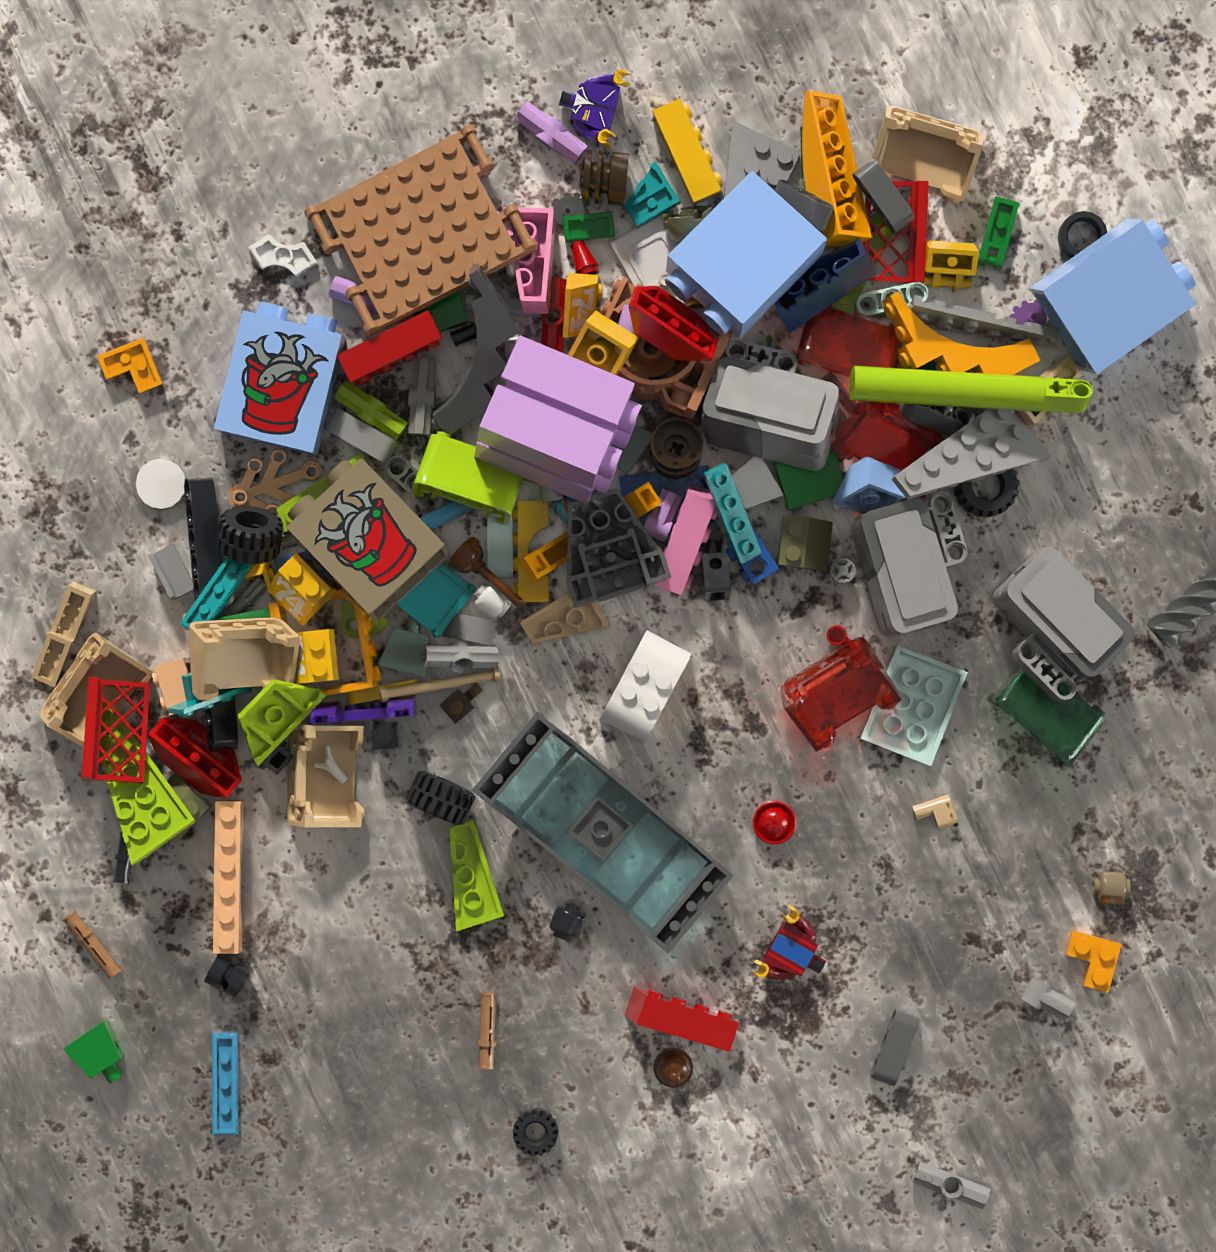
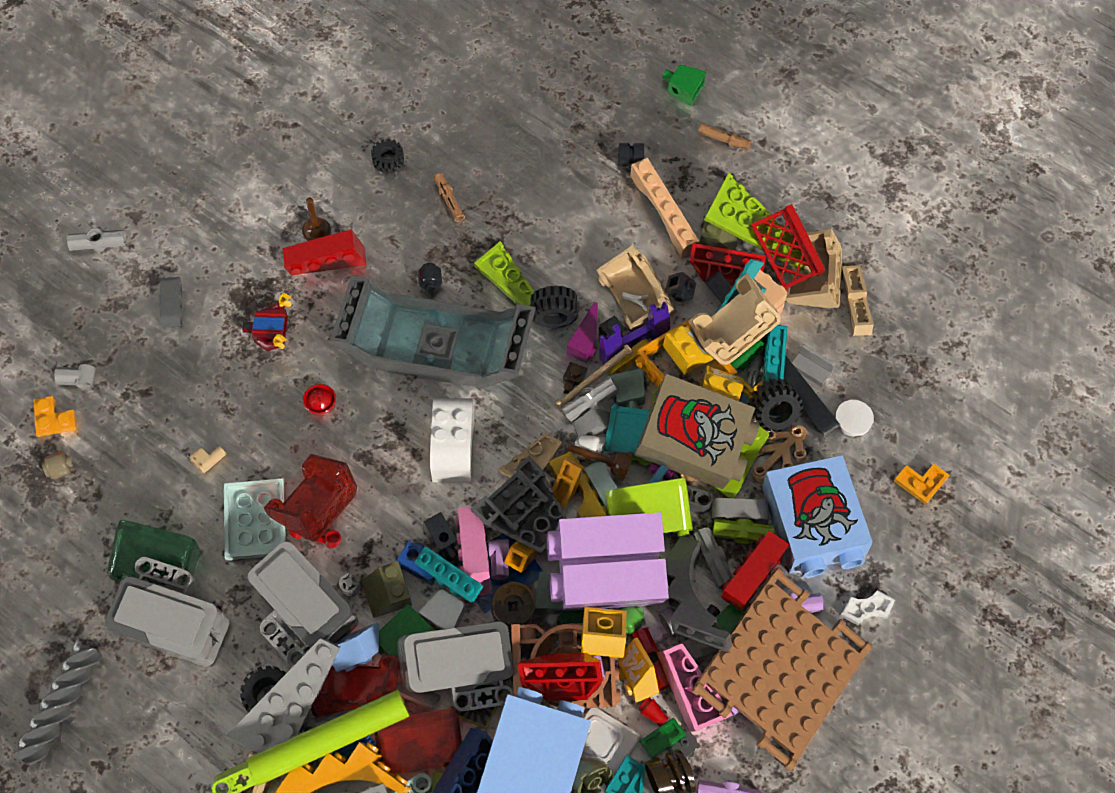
camera: 155 degrees right, 25 degrees down
dark azure tile [212,1032,239,1135] -> none
lime wing [237,679,326,766] -> none
none -> magenta slope [567,302,598,363]

